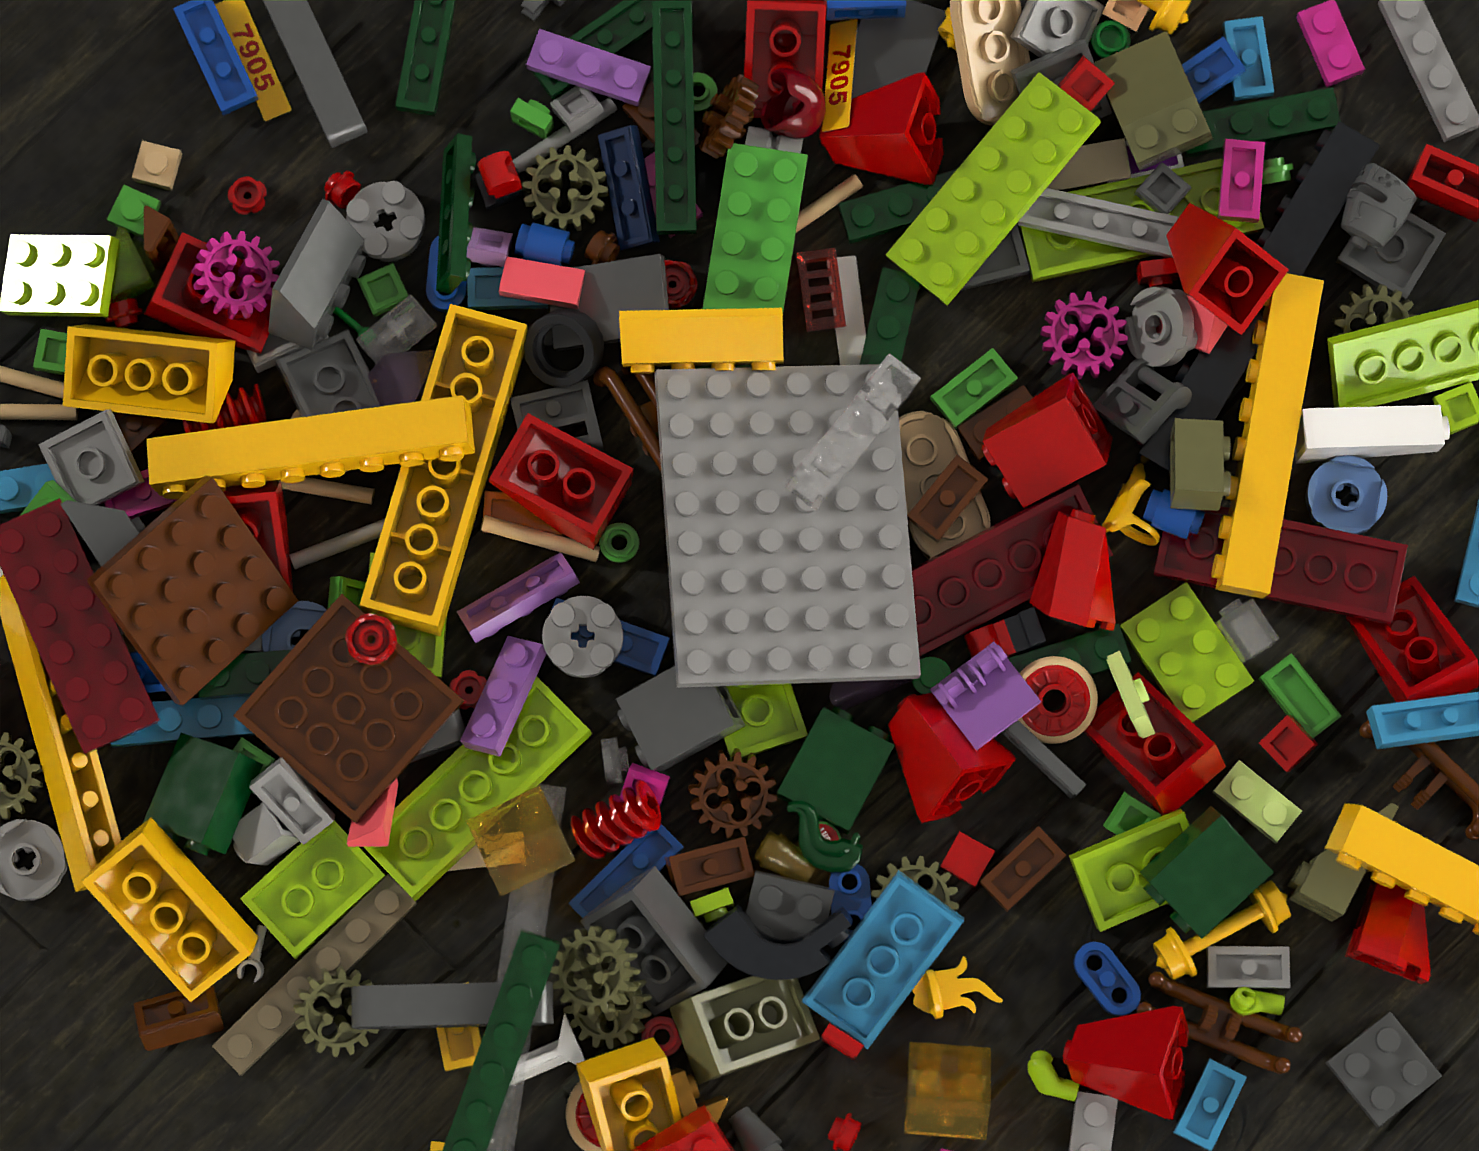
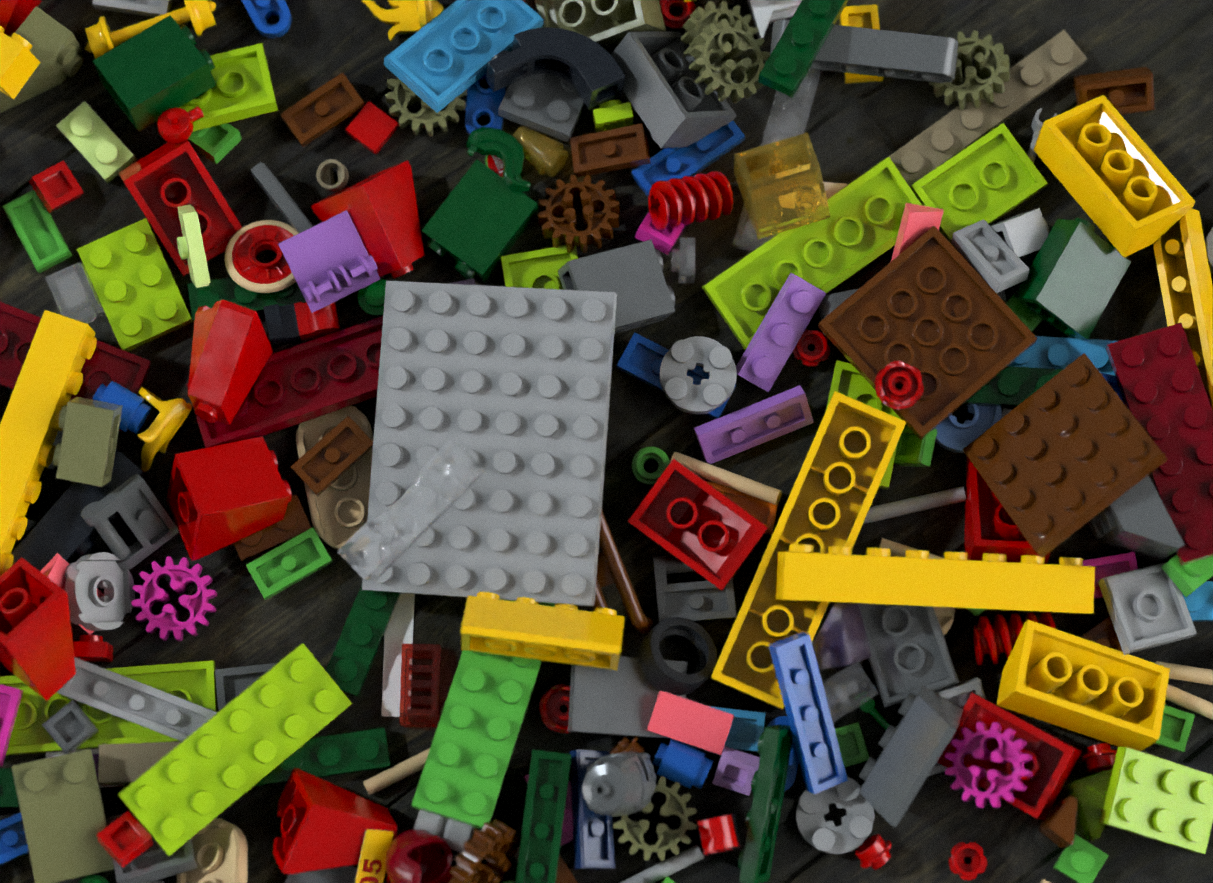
camera: 170 degrees left, 0 degrees up
none -> red piece [157,106,204,143]
none -> dark tan hinge [316,159,349,191]
none -> dark grey helmet [582,752,656,817]
none -> plate [768,632,848,794]

